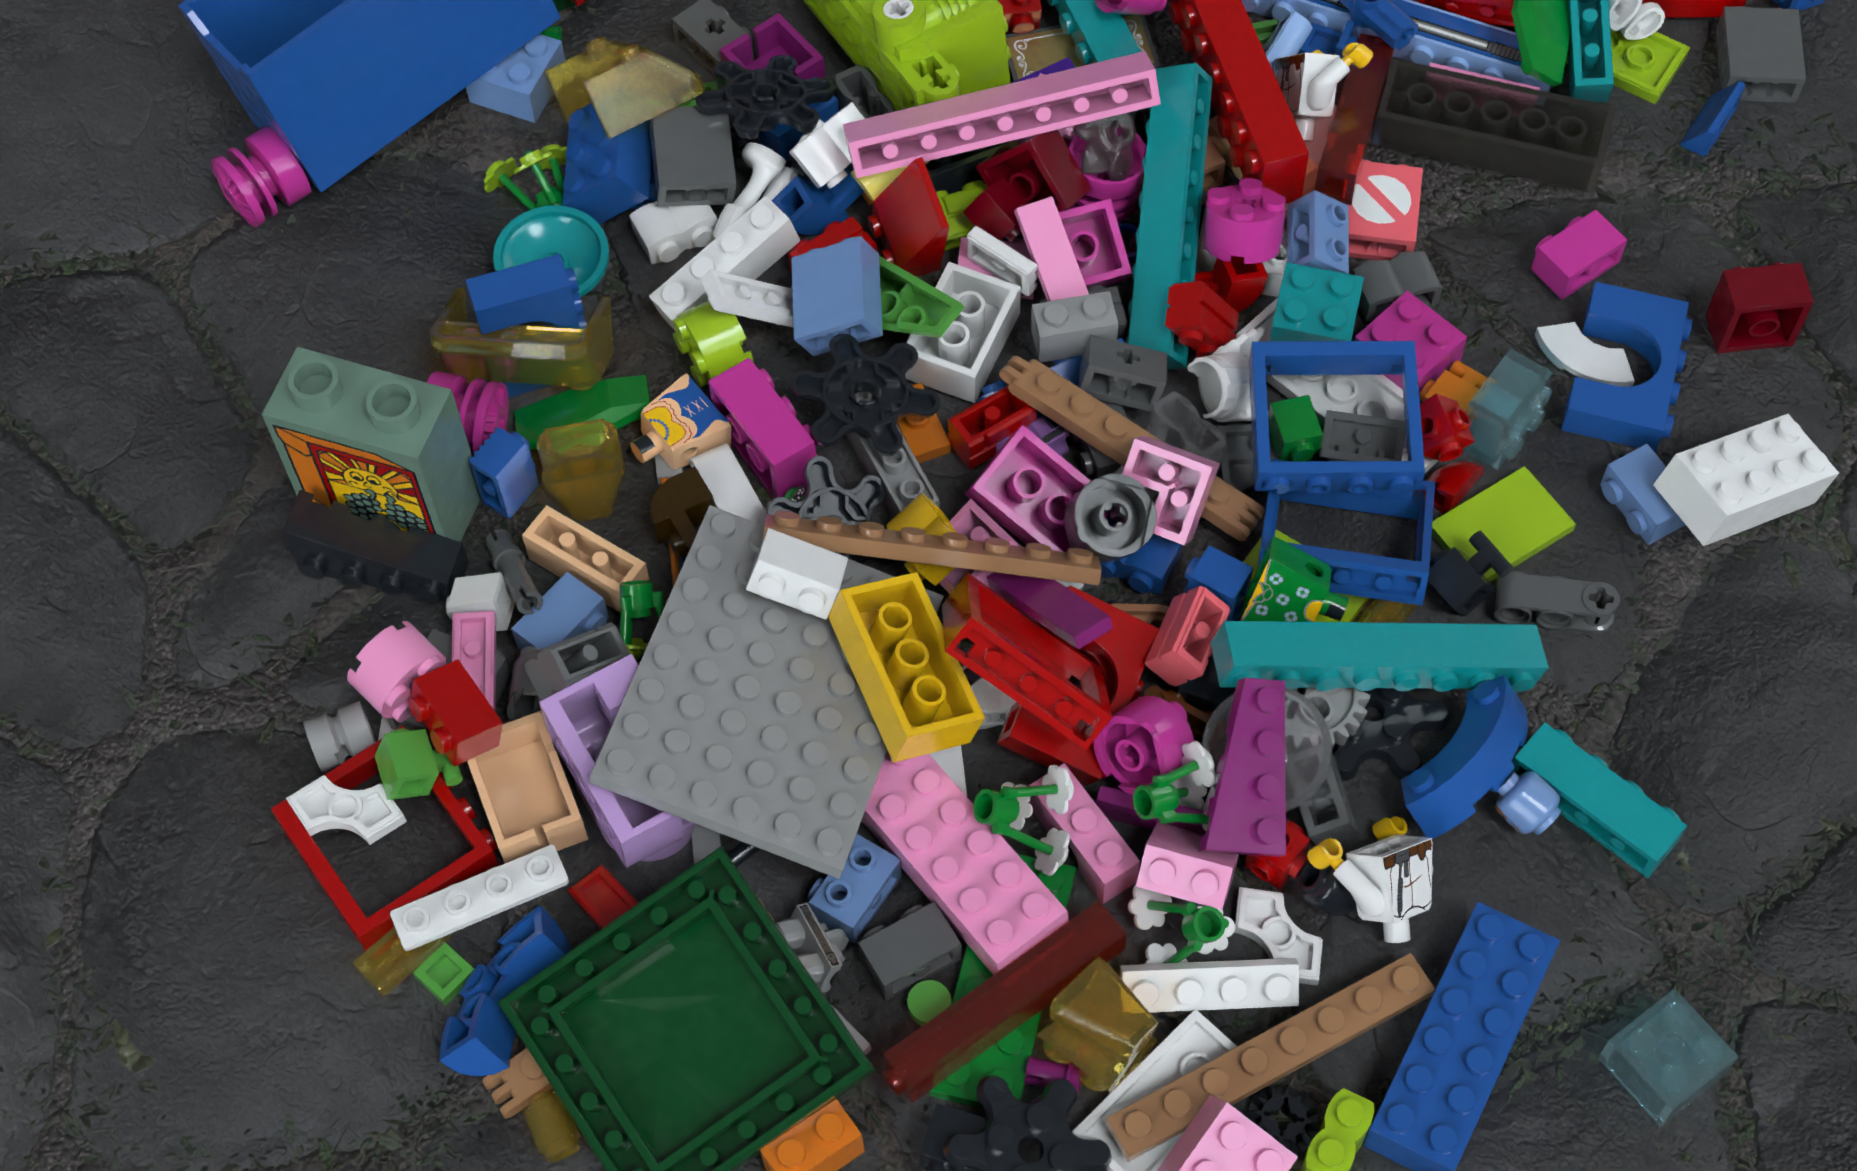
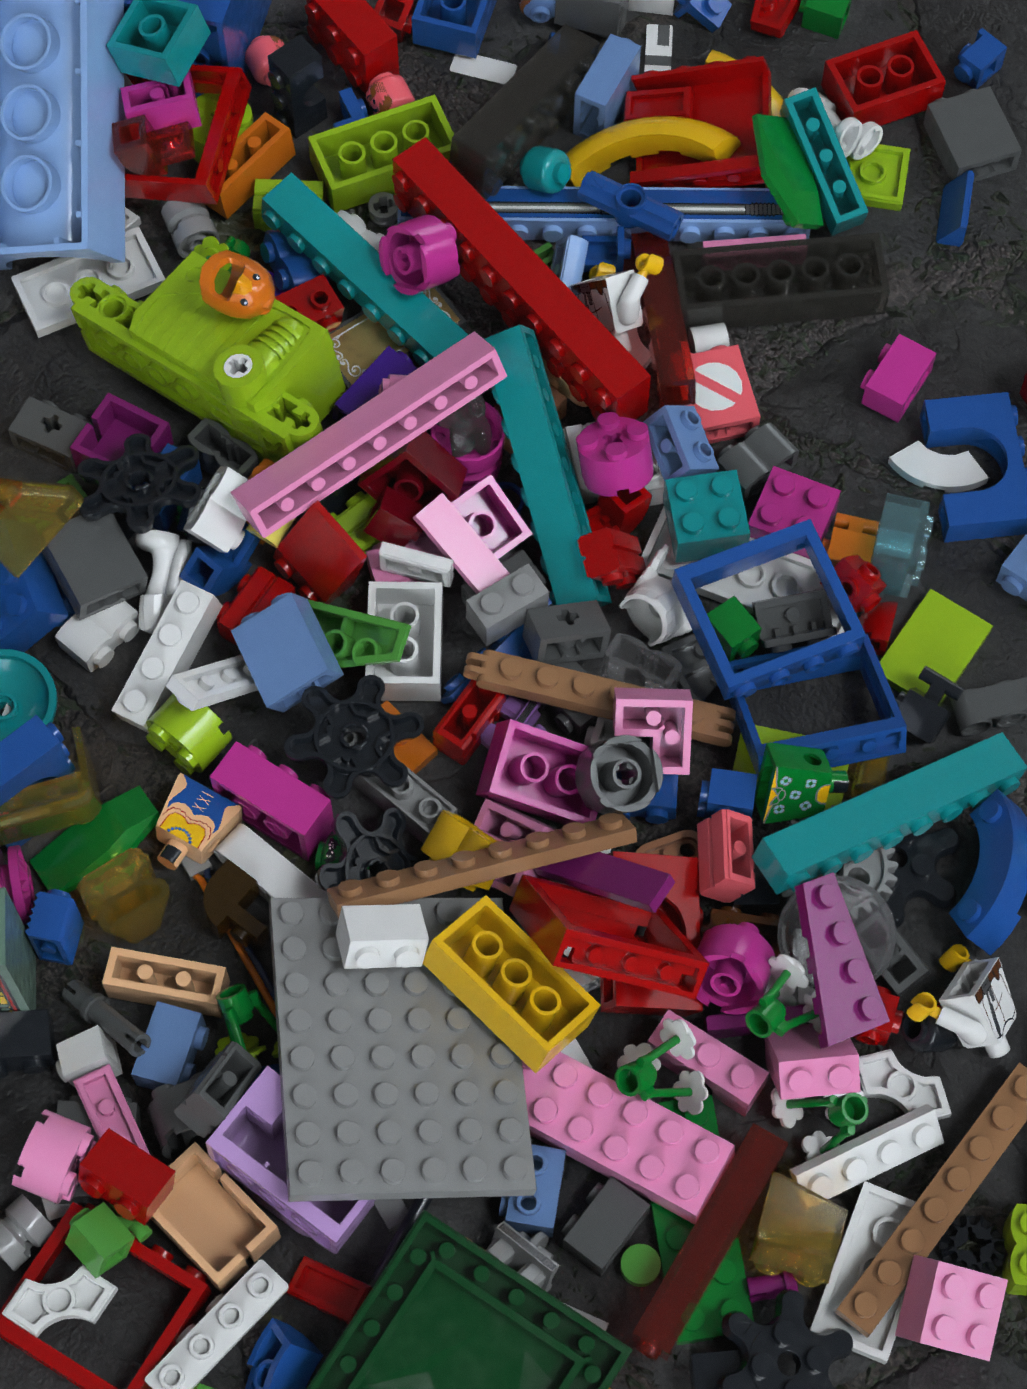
camera: 25 degrees left, 5 degrees up
none -> white brick [688,322,730,354]

